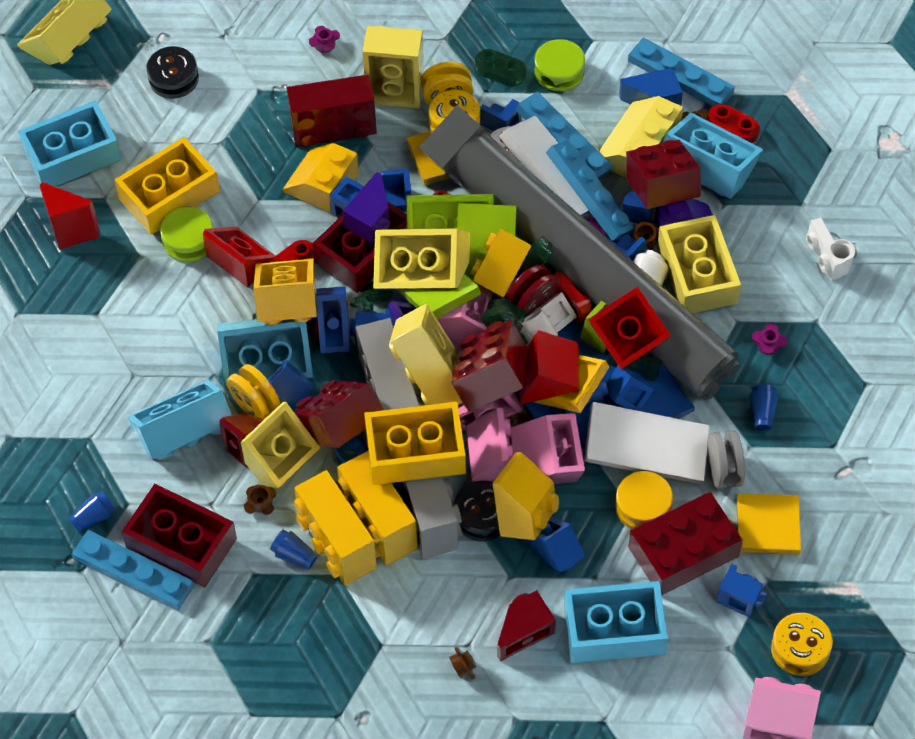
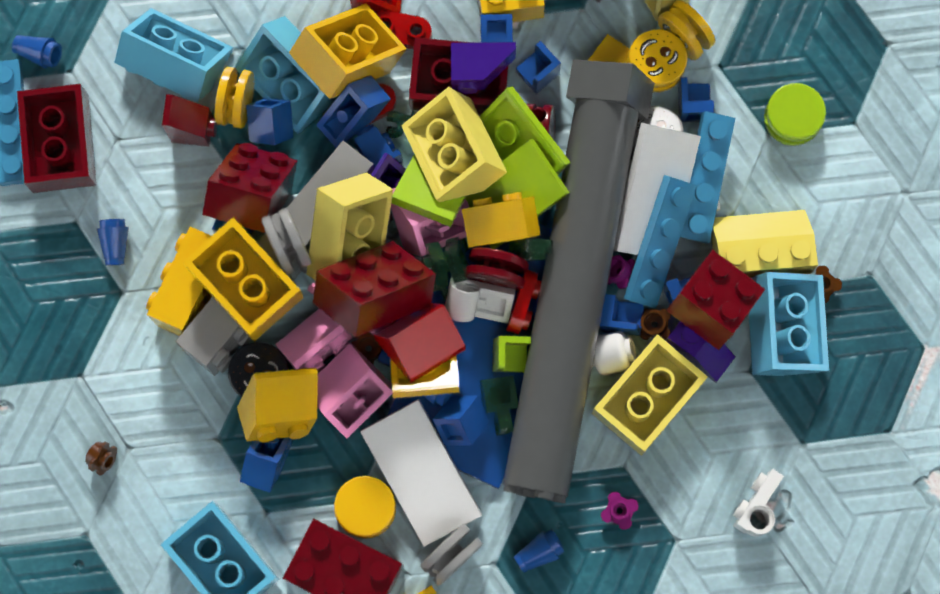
camera: 55 degrees right, 20 degrees up
light yellow slope [241,402,320,488] -> none
reddish brown plate [244,485,276,515] -> none
yellow brick [293,470,377,586] -> none
clear green plate [475,49,527,87] -> none
dark red slope [497,590,556,662] -> none
red slope [588,286,671,370] -> none
blue slope [619,68,683,106] -> none
dark azure plate [628,37,735,107] -> none
red plate [707,104,760,144] -> none
none -> light grey head [262,208,311,274]

